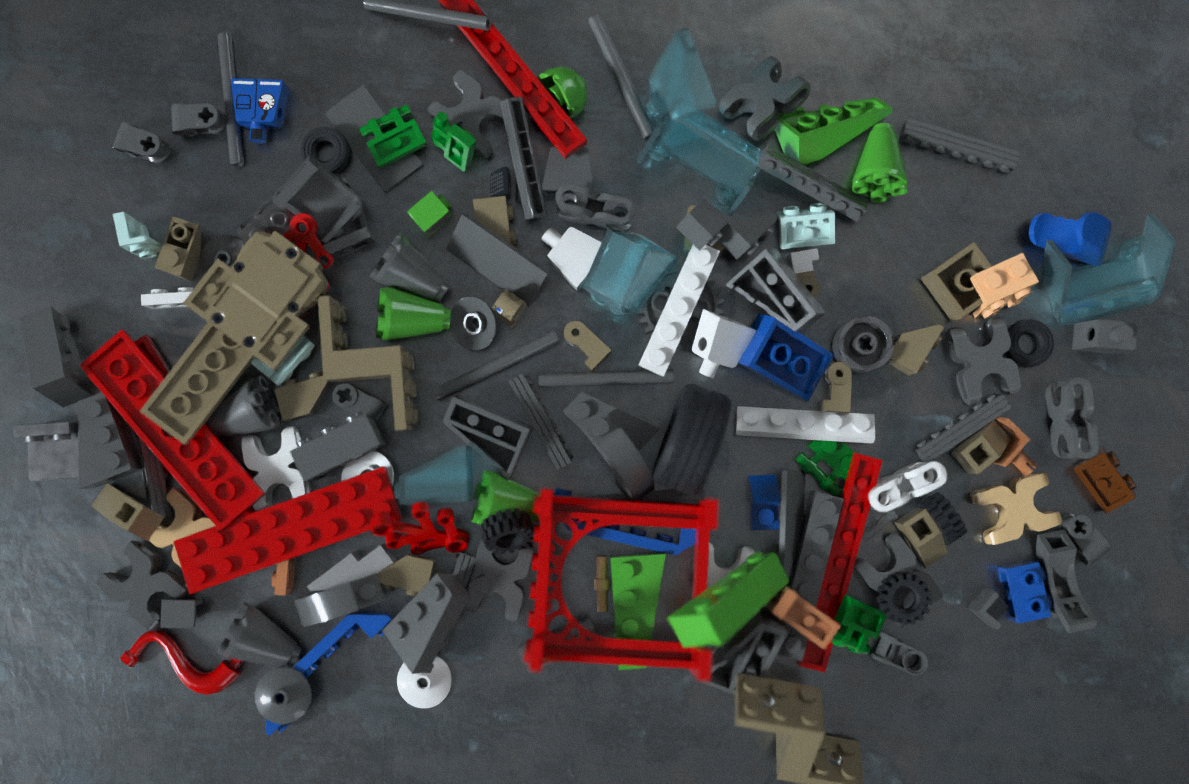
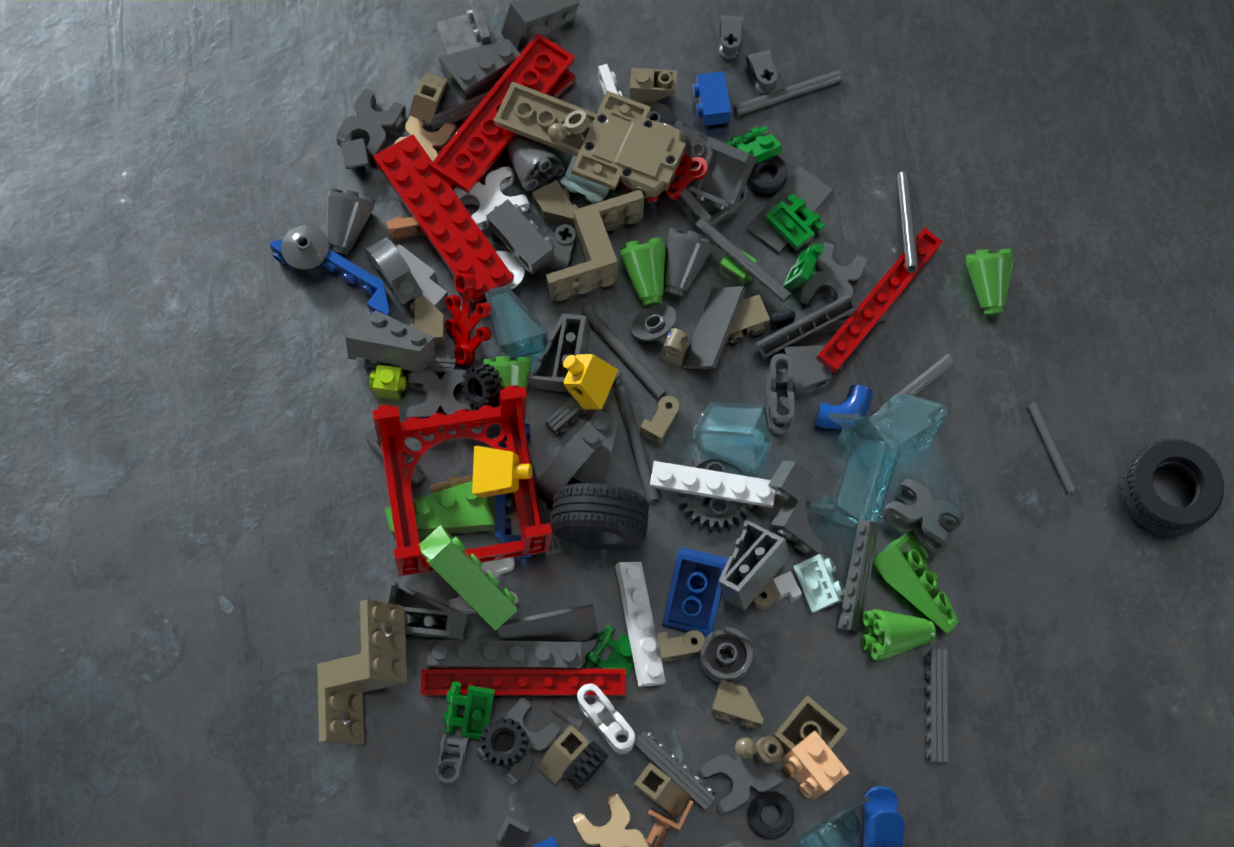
camera: 75 degrees right, 15 degrees down
light aqua bracket [113,212,162,259] -> none
red animal [120,630,243,695] -> none
blue torso [231,78,290,144] -> none
white dish [397,656,452,708] -> none
bright green cylinder [537,66,587,119] -> none
white torso [541,226,609,291] -> none
white torso [692,309,757,378] -> none
blue slope [748,475,781,530] -> none
nougat bracket [765,586,841,649] -> none
none -> lime brick [369,365,407,400]
none -> yellow torso [472,446,532,497]
none -> dark tan plate [548,110,590,142]
none -> yellow torso [563,354,618,410]
none -> blue brick [692,71,731,126]
none -> dark grey piece [695,218,791,303]
none -> green plate [726,126,783,165]
none -> dark tan plate [735,736,783,763]
none -> blue cylinder [815,385,873,430]

